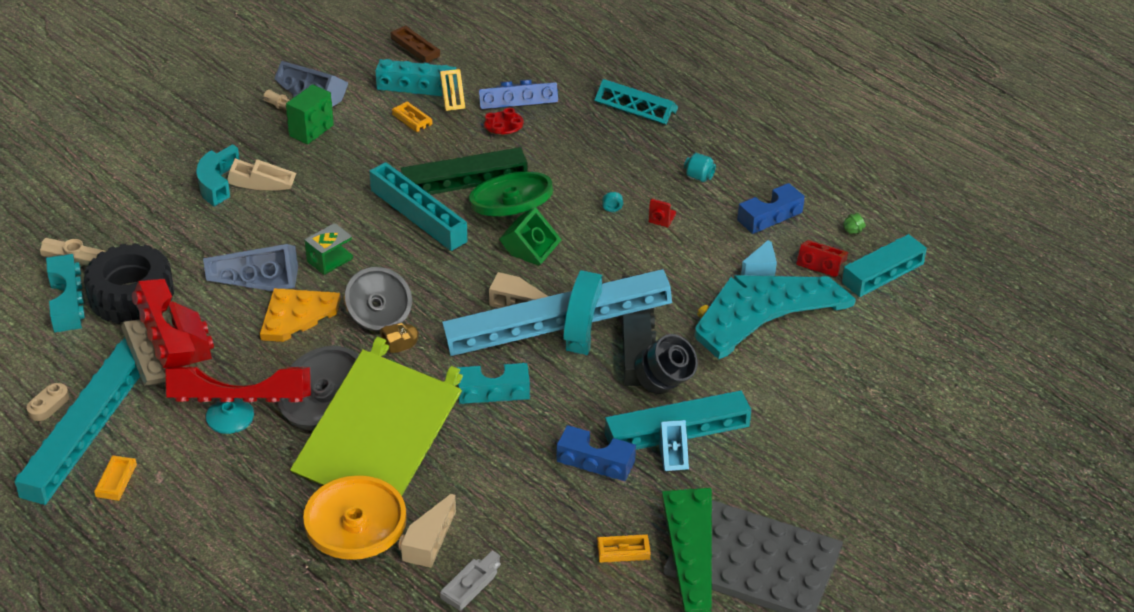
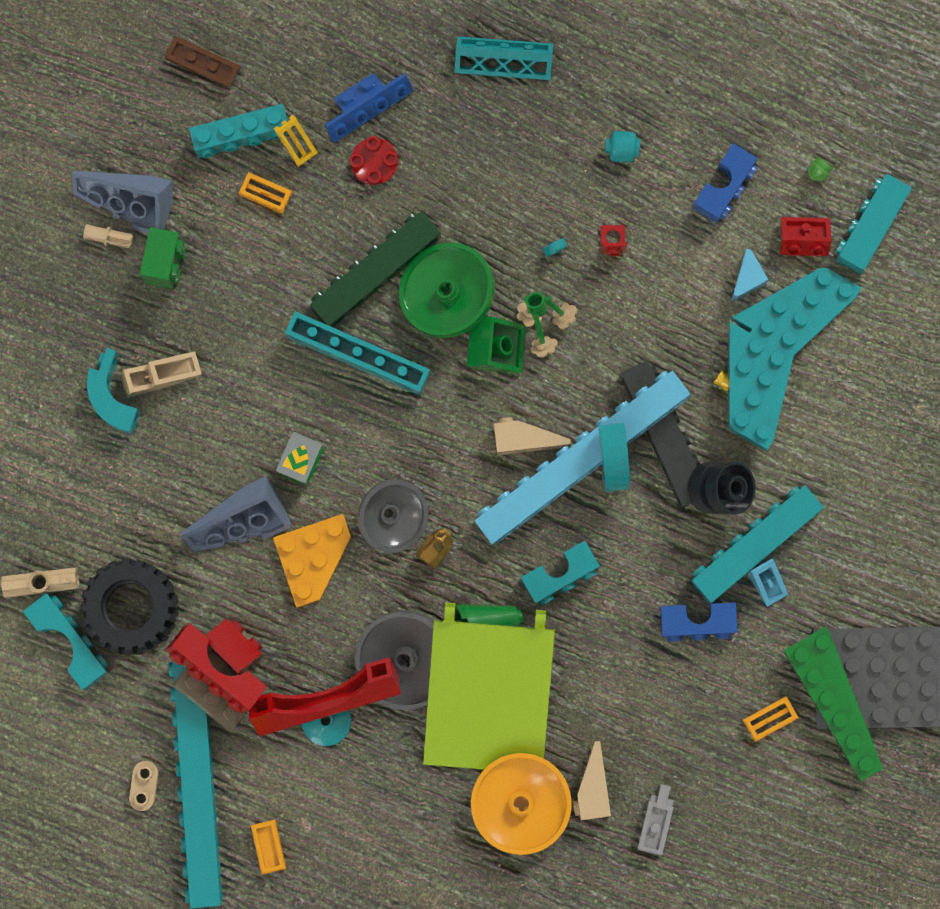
camera: 20 degrees left, 40 degrees up
none -> plant [517,292,577,358]

